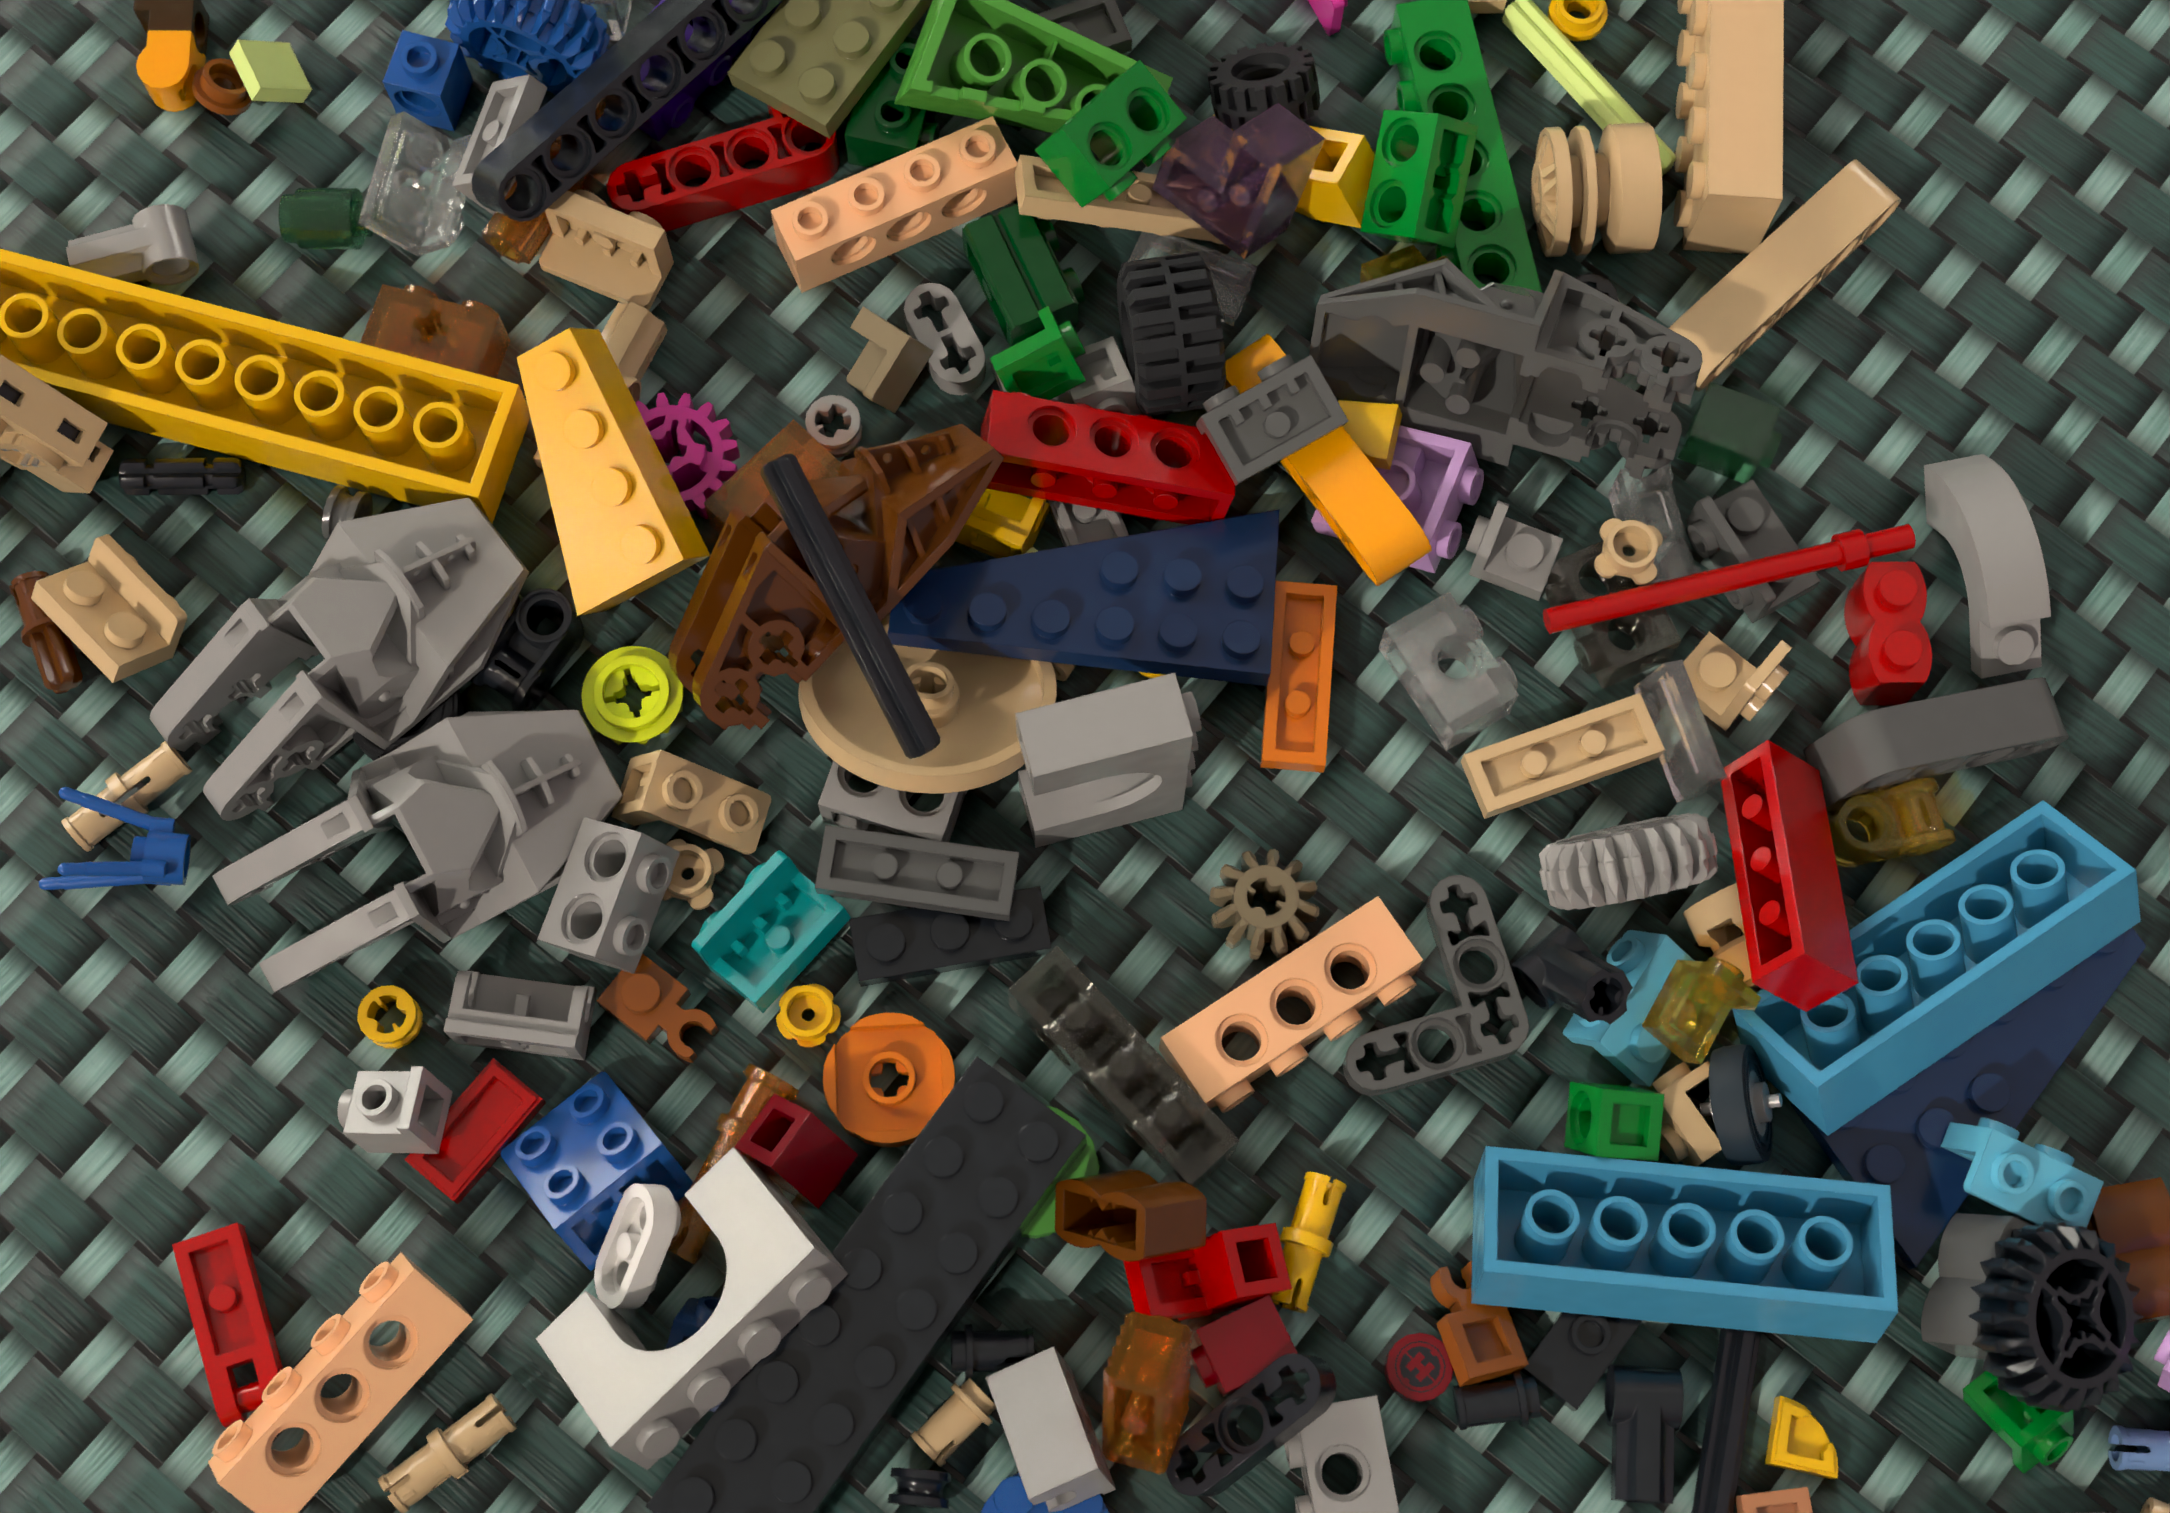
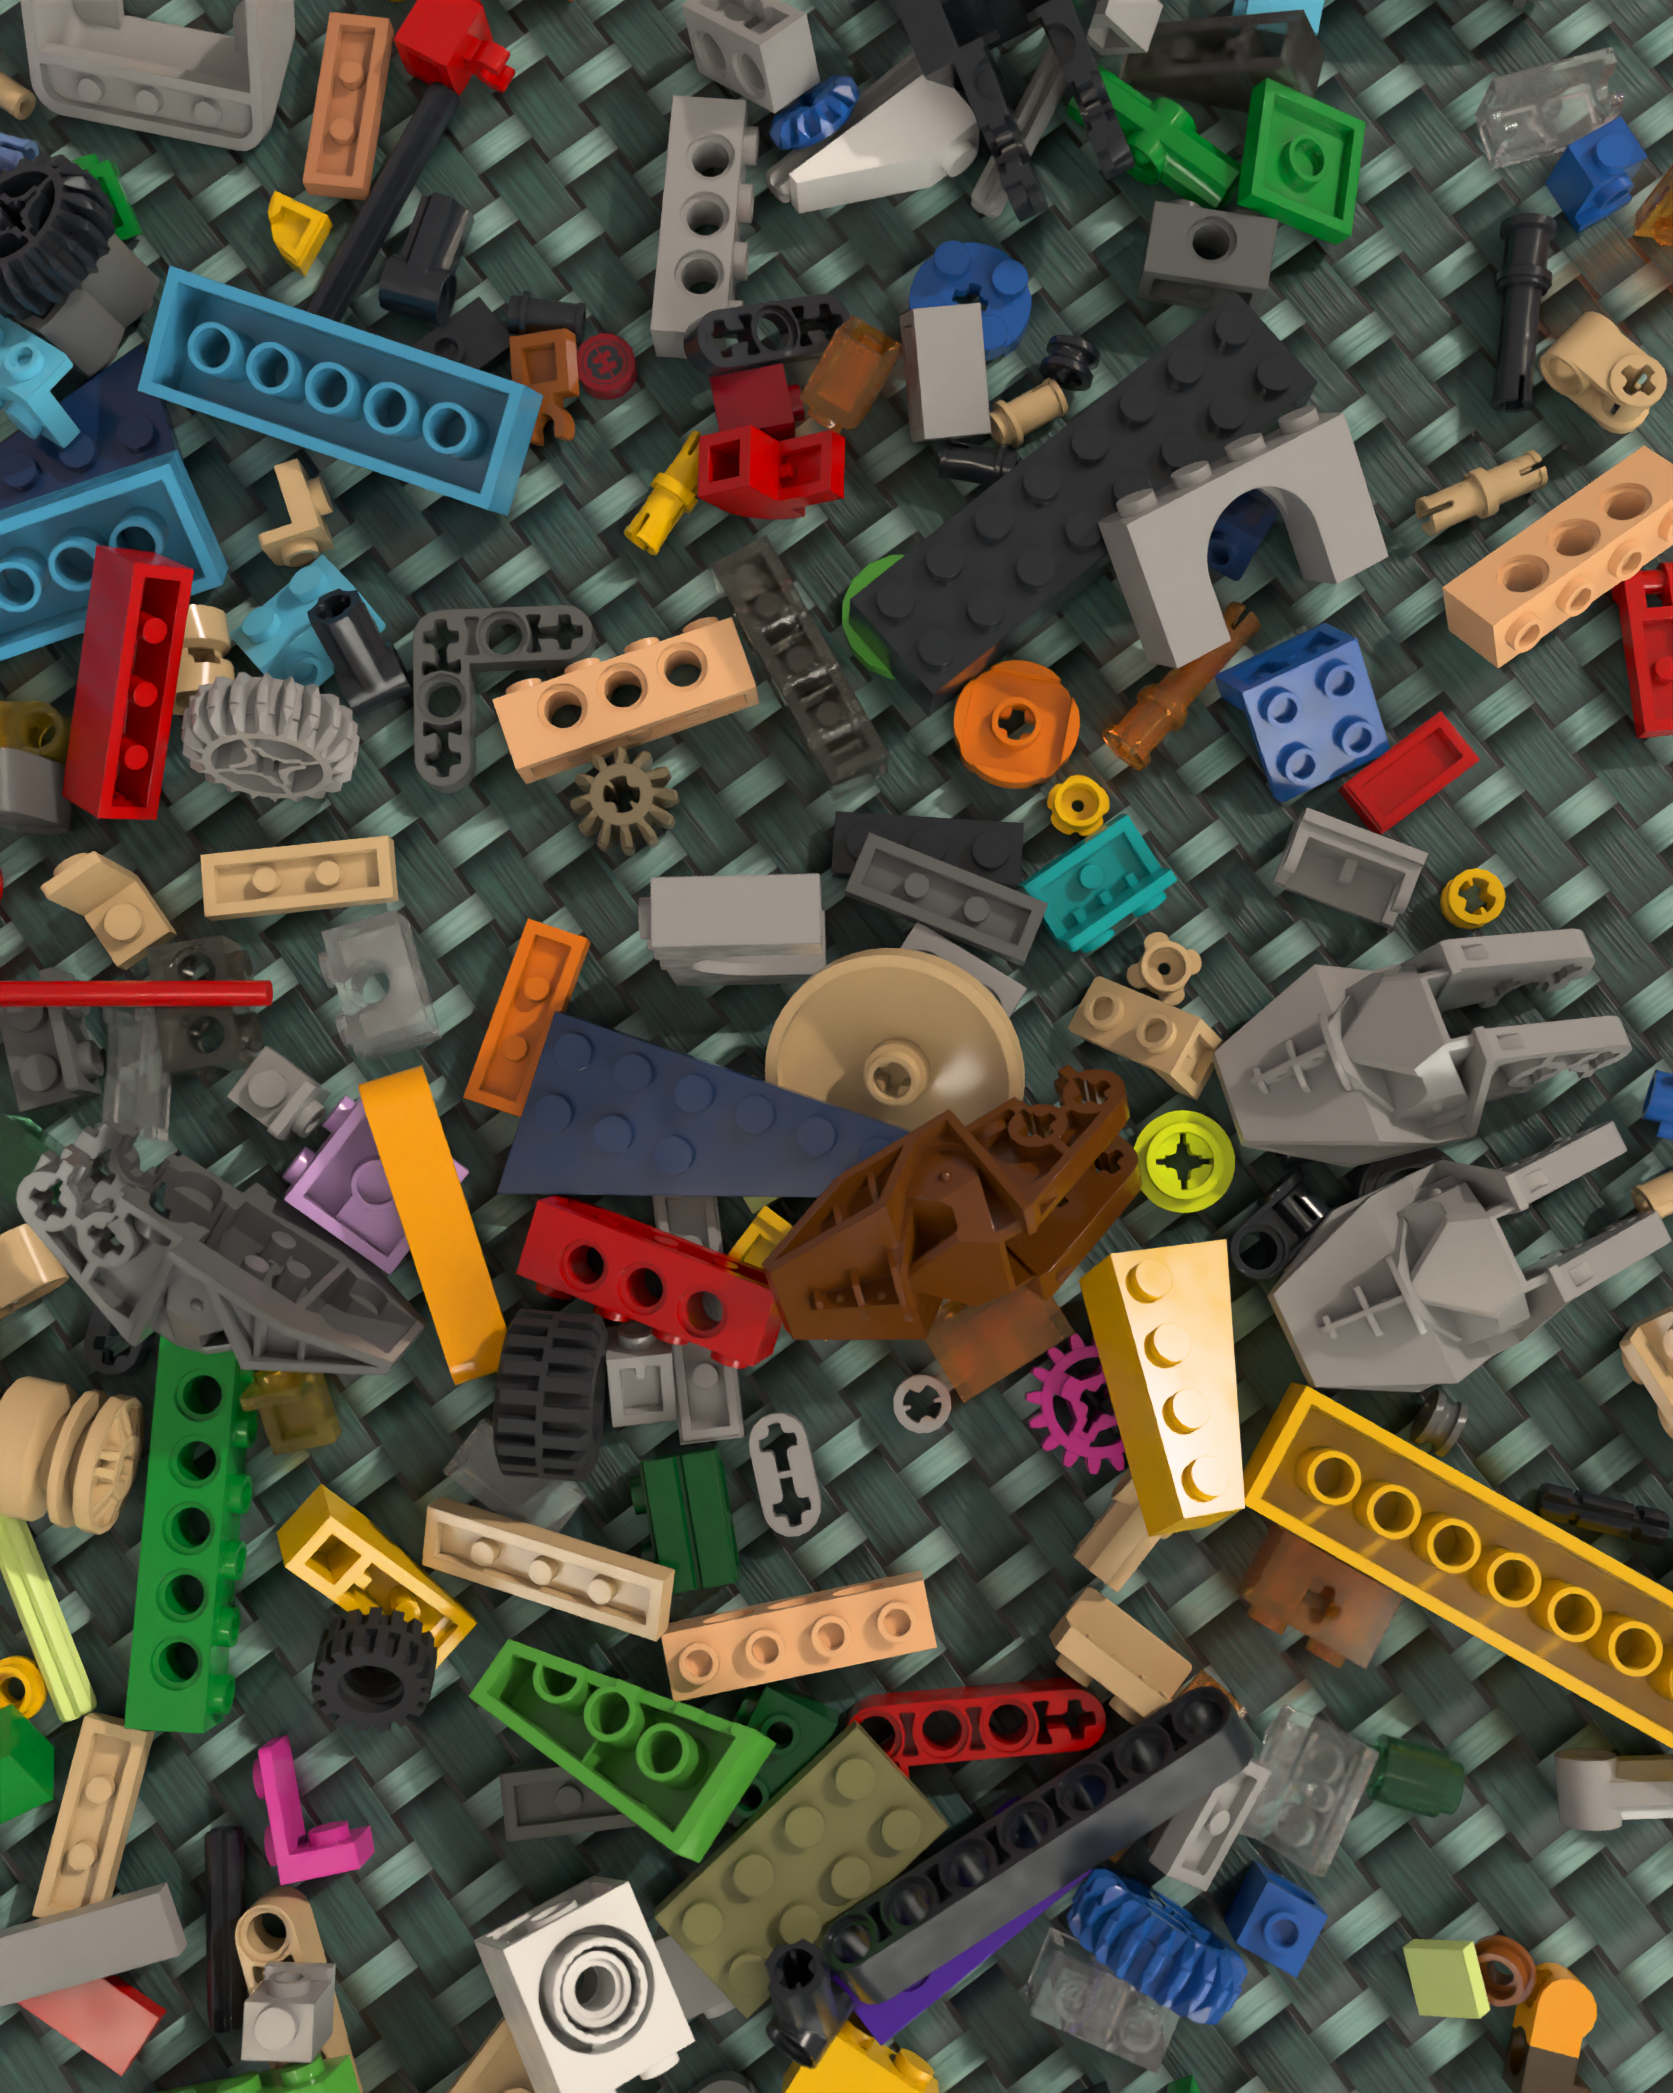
camera: 155 degrees left, 10 degrees up
light grey brick [337,1066,453,1154] -> none
light grey brick [537,817,680,974] -> none
white plate [594,1184,681,1309] -> none
dark orange plate [596,954,719,1063] -> none
dark red brick [734,1093,858,1209] -> none
black axle [760,453,940,759] -> none
dark tan panel [846,307,934,413] -> none
green bracket [990,306,1086,400] -> none
green brick [1035,60,1187,208] -> none
reddish brown brick [1055,1169,1207,1261] -> none
brick [1152,103,1326,259] -> none
dark grey bracket [1195,354,1348,486] -> none
yellow tile [1338,400,1402,470] -> none
green brick [1360,109,1478,248] -> none
green brick [1564,1081,1665,1161] -> none
tan plate [1594,518,1663,585] -> none
clear tile [1633,660,1727,803] -> none
clear yellow bracket [1642,957,1761,1064] -> none
black wheel [1700,1044,1782,1166] -> none

